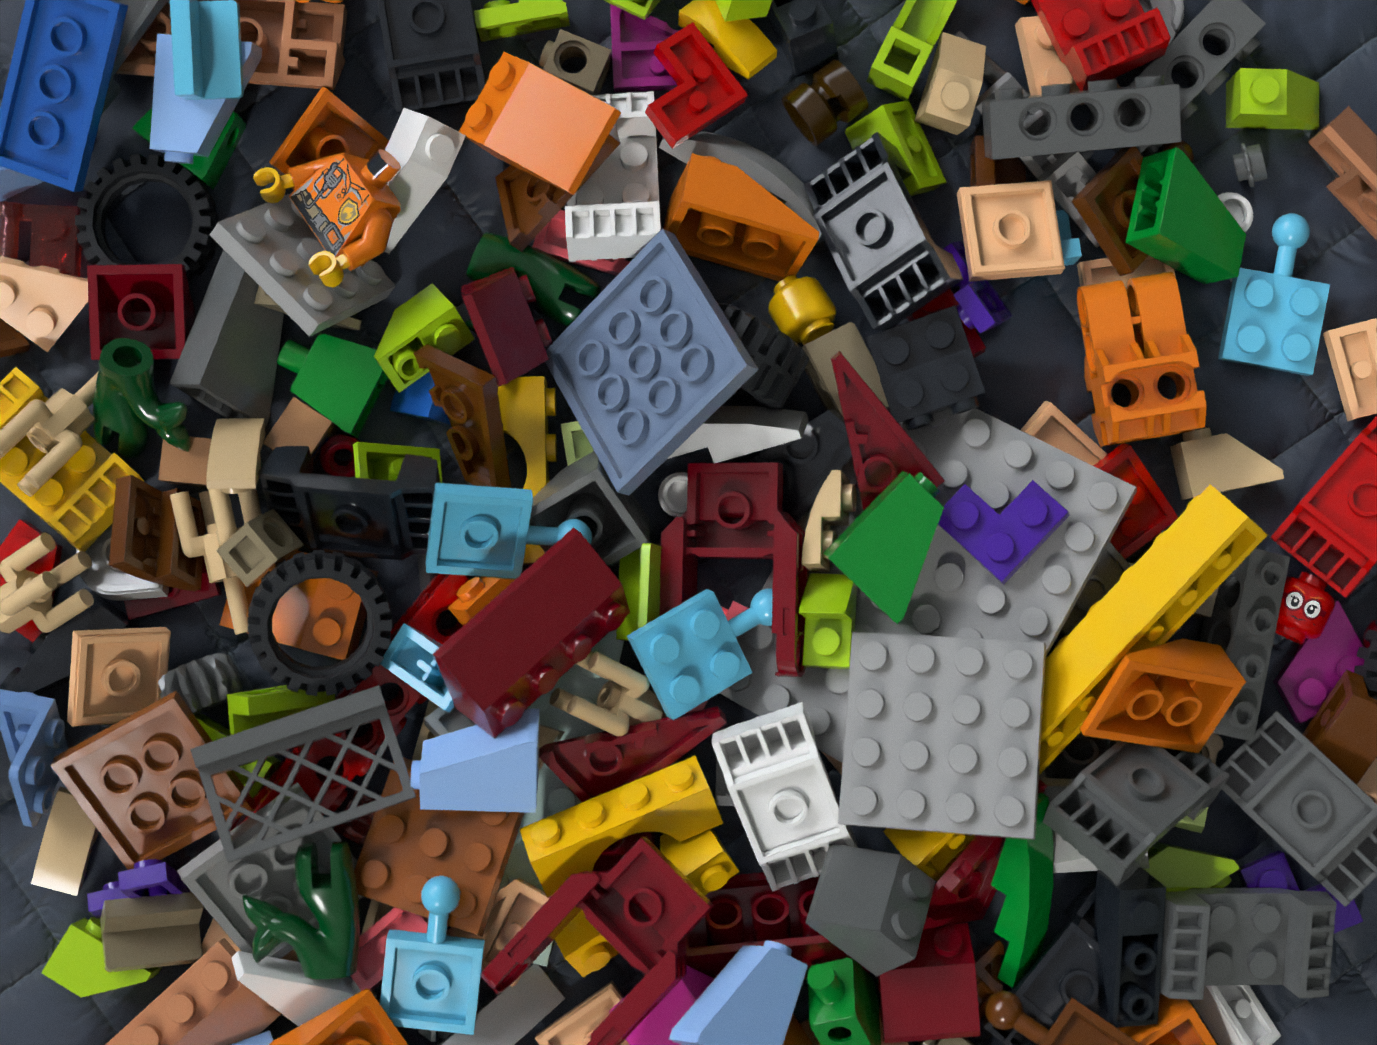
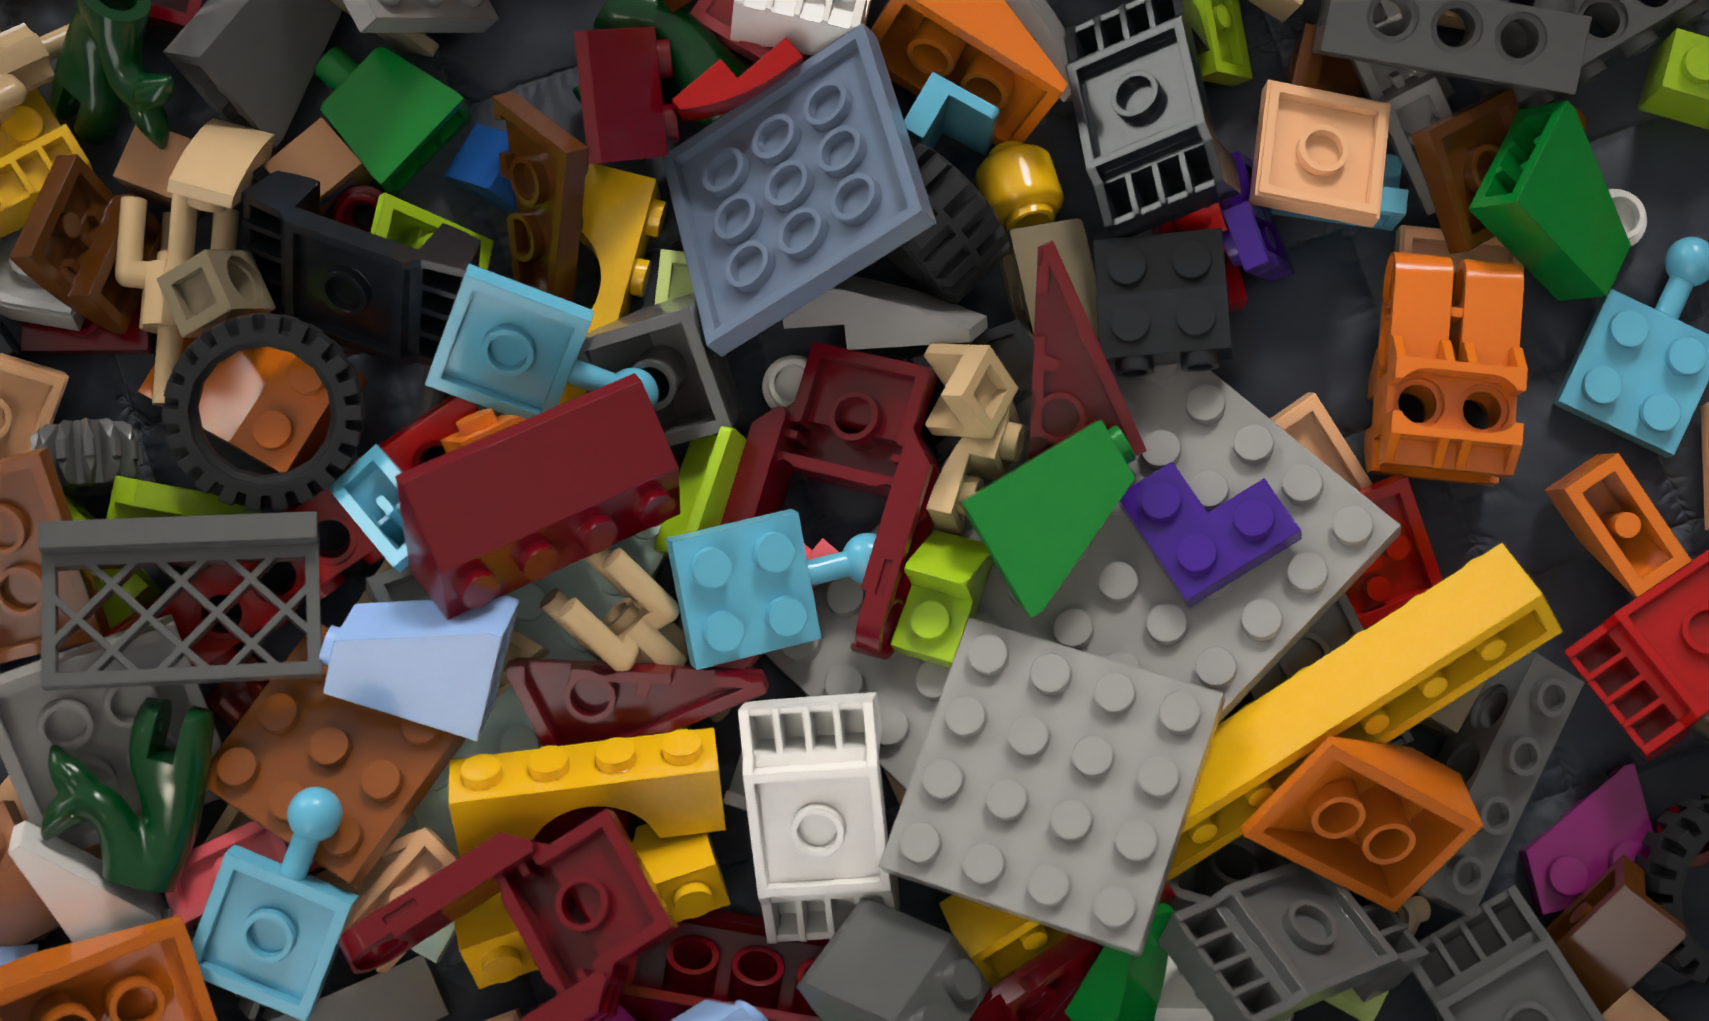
camera: 10 degrees right, 5 degrees down
lime slope [374,283,475,393] -> none
tan slope [1170,428,1284,500] -> none
dark grey plate [1232,143,1267,187] -> none
red head [1275,571,1336,644] -> none
none -> red slope [672,37,803,122]
none -> medium azure panel [904,72,1000,155]
none -> tan panel [924,343,1018,439]
none -> orange slope [1544,453,1692,597]

